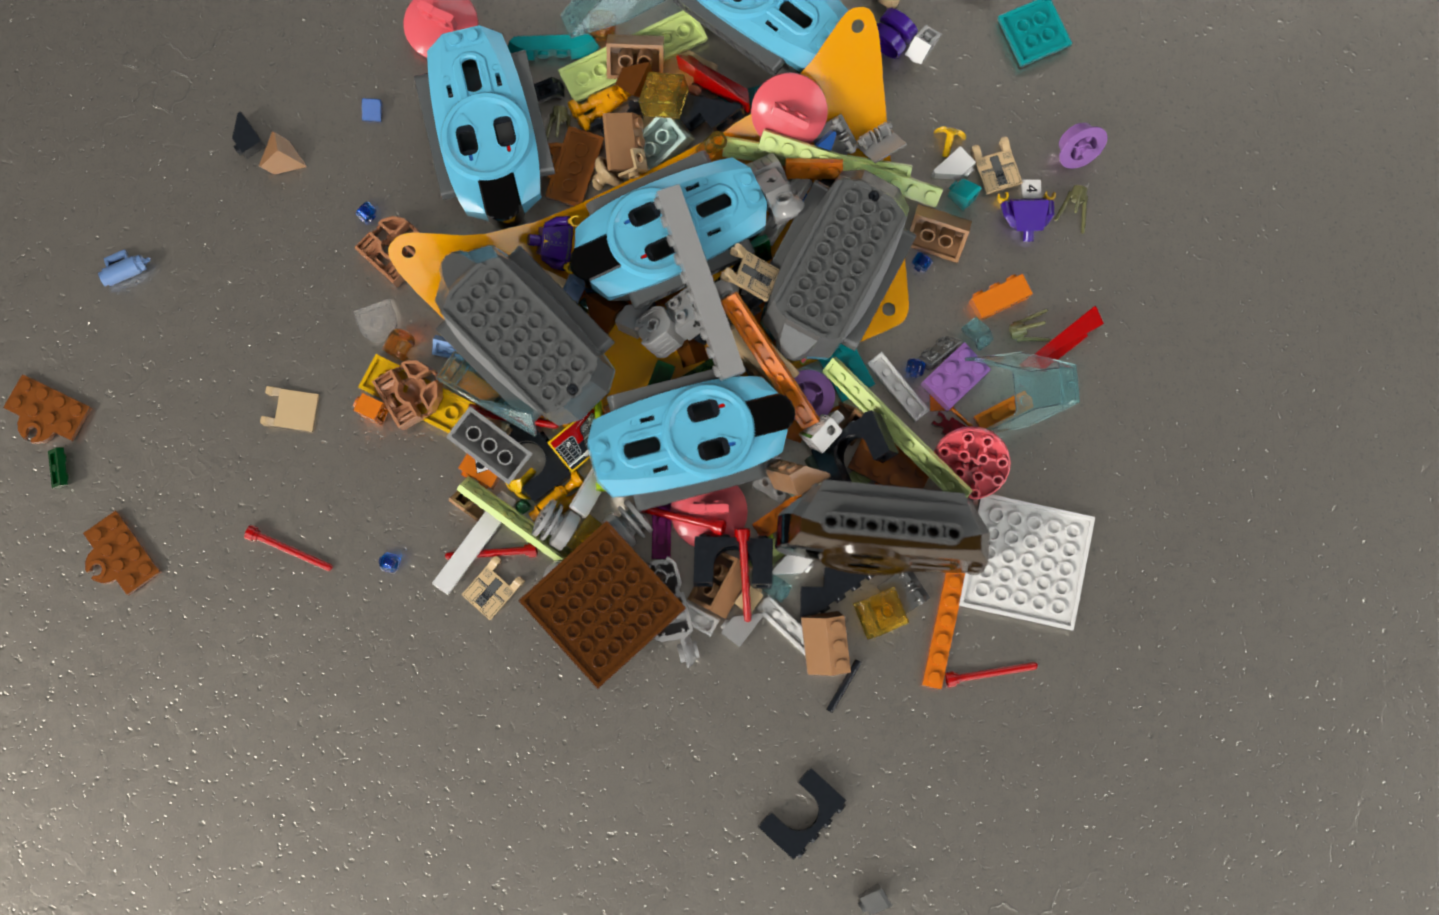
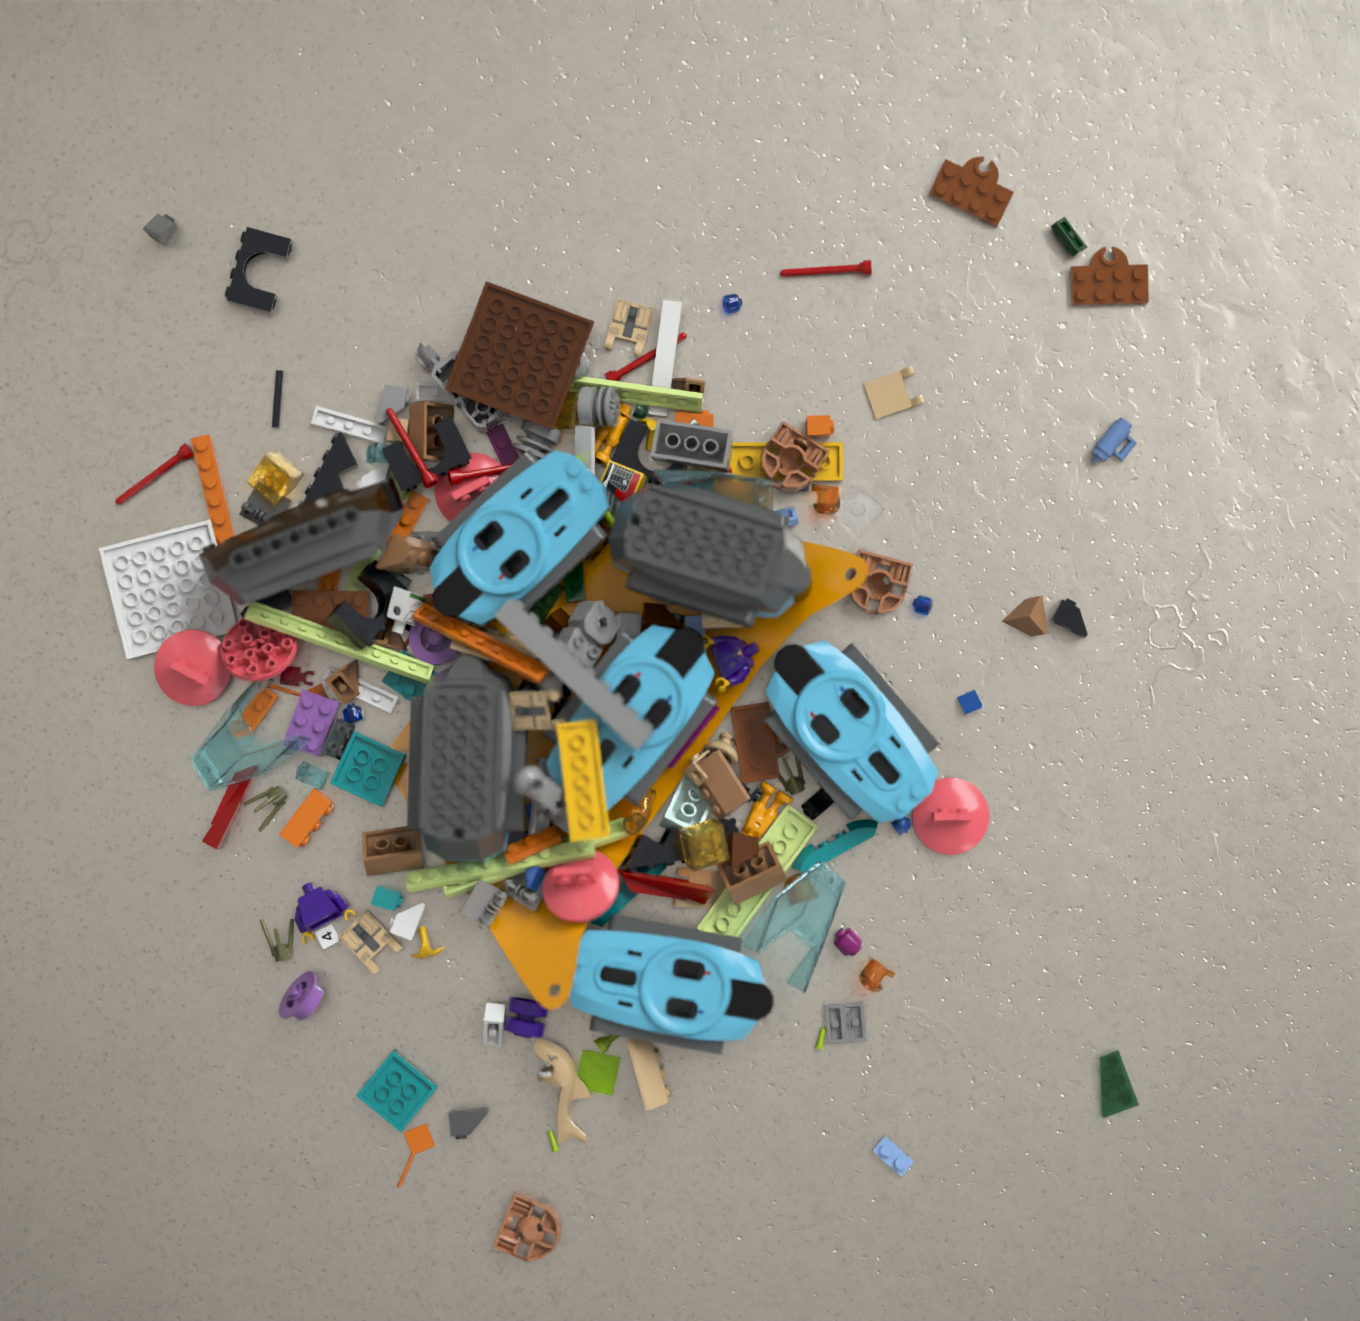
camera: 155 degrees right, 5 degrees up
dark green plate [751,234,772,262] -> none
medium nougat slope [801,611,851,676] -> none
clear blue piece [912,252,933,272] -> none
none -> coral bracket [154,629,231,706]
none -> medium nougat slope [324,659,360,705]
none -> teal plate [330,731,407,807]
none -> yellow plate [557,719,610,842]

